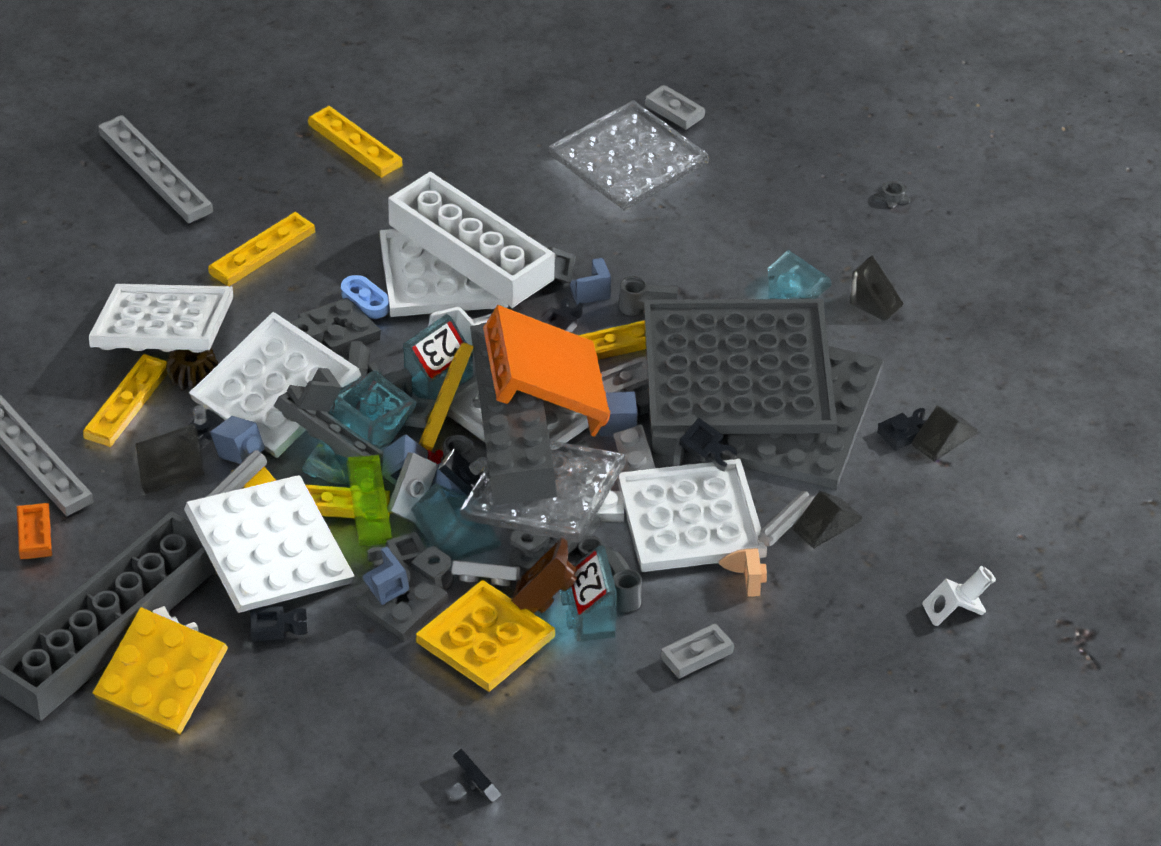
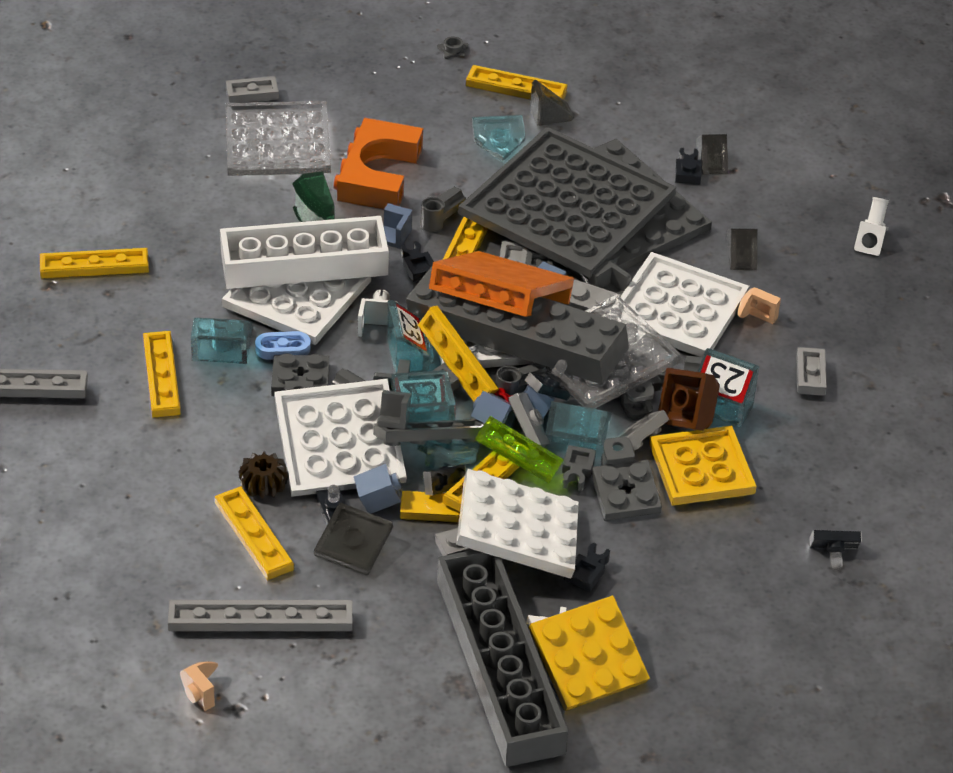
camera: 55 degrees left, 0 degrees up
orange plate [17,503,52,560] -> none
white plate [89,284,233,353] -> none
light grey axle [206,450,267,497] -> none
sand blue panel [363,546,410,605] -> none
black plate [679,418,737,472] -> none
light grey axle [758,491,815,546] -> none
none -> clear light blue slope [191,318,253,364]
none -> clear green slope [292,171,335,222]
none -> orange arch [333,118,423,209]
none -> black piece [422,463,466,495]
none -> yellow tile [466,65,568,106]

